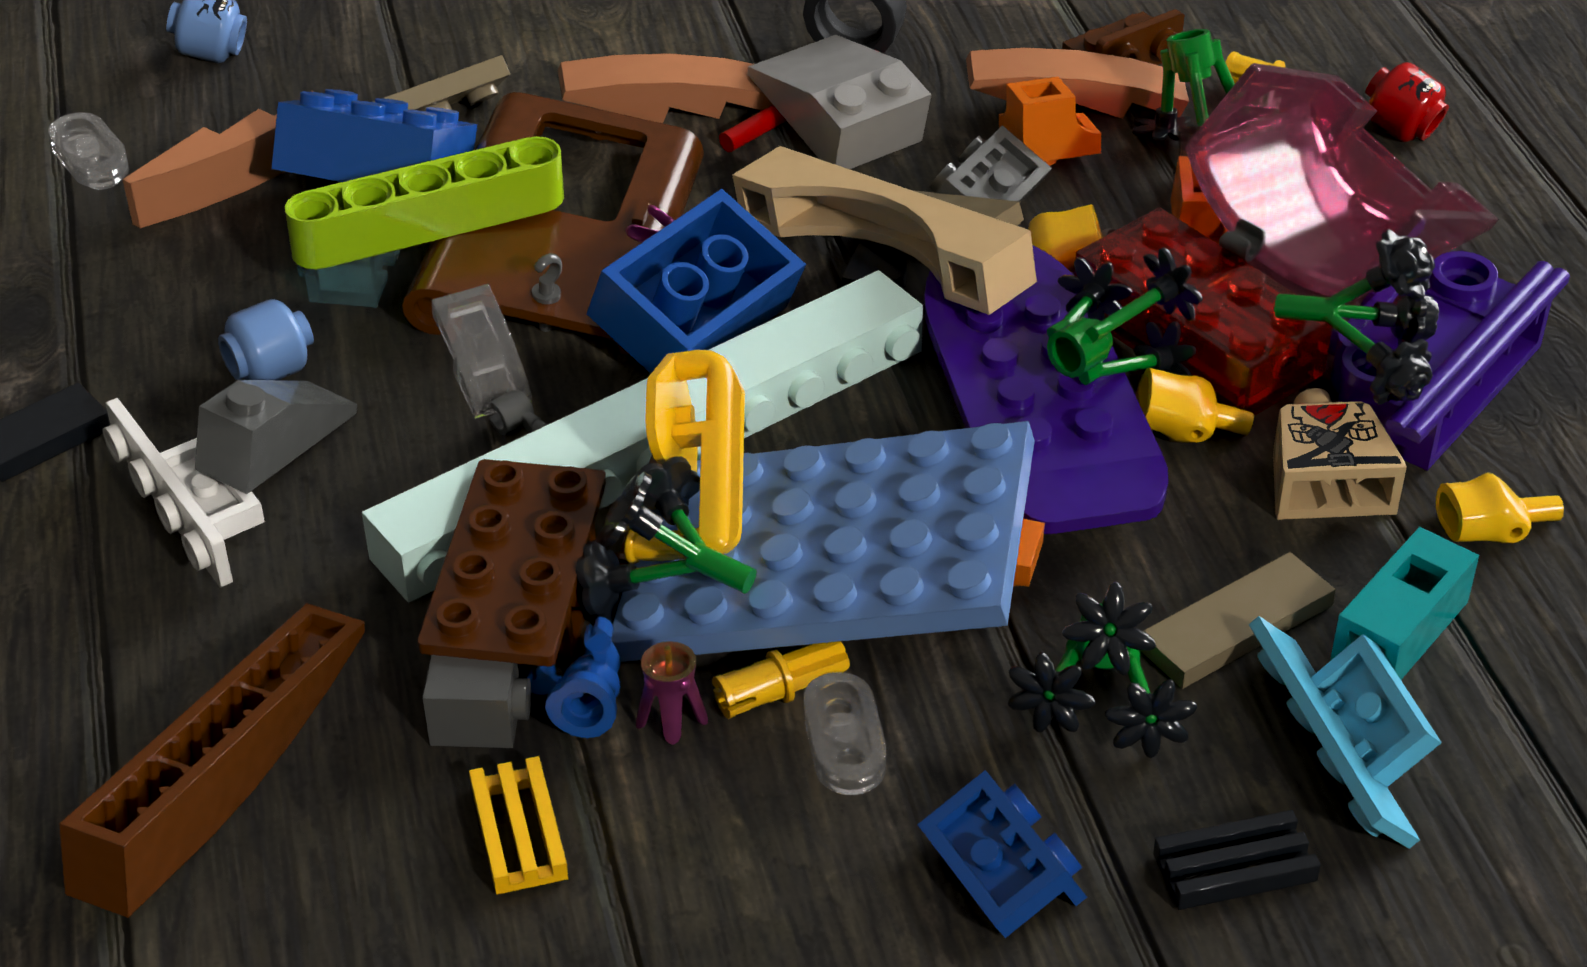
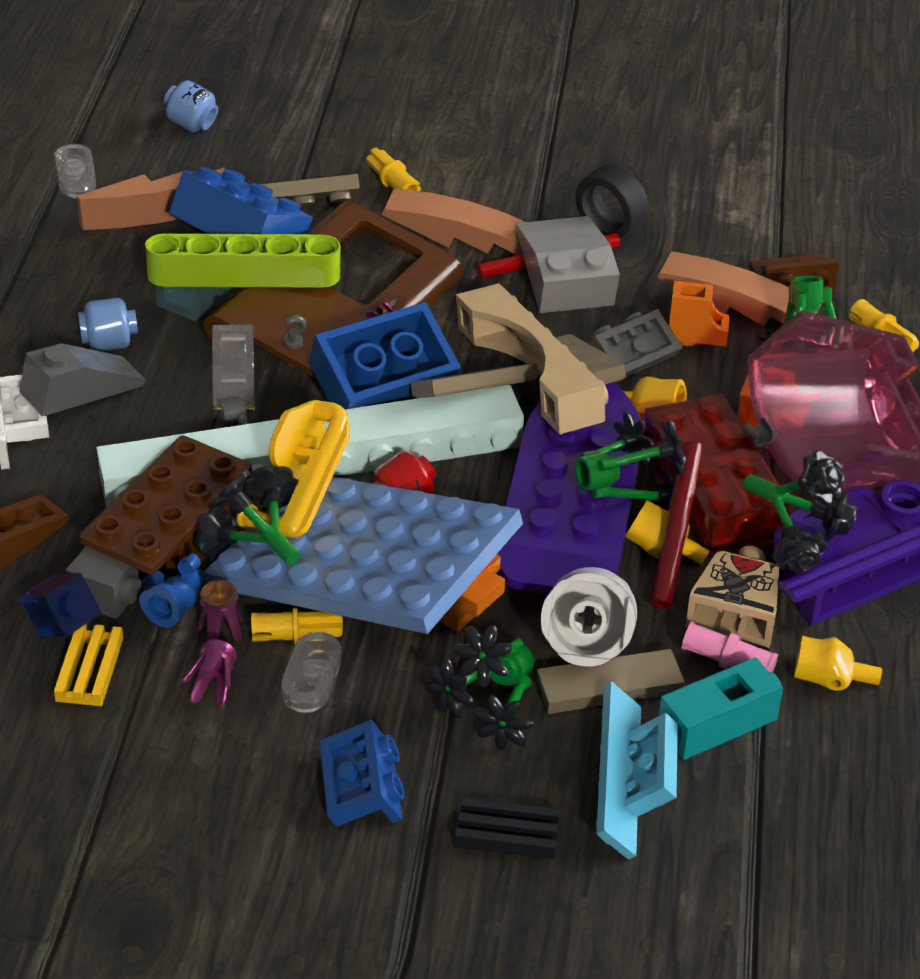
camera: 20 degrees right, 0 degrees up
none -> clear blue brick [19,573,102,637]
none -> flat silver piece [181,639,237,707]
none -> yellow axle [366,148,421,191]
none -> red head [373,451,436,494]
none -> dark tan tile [411,363,539,398]
none -> white brick [541,567,637,667]
none -> dark red piece [650,441,704,609]
none -> bright pink pin [681,621,779,673]

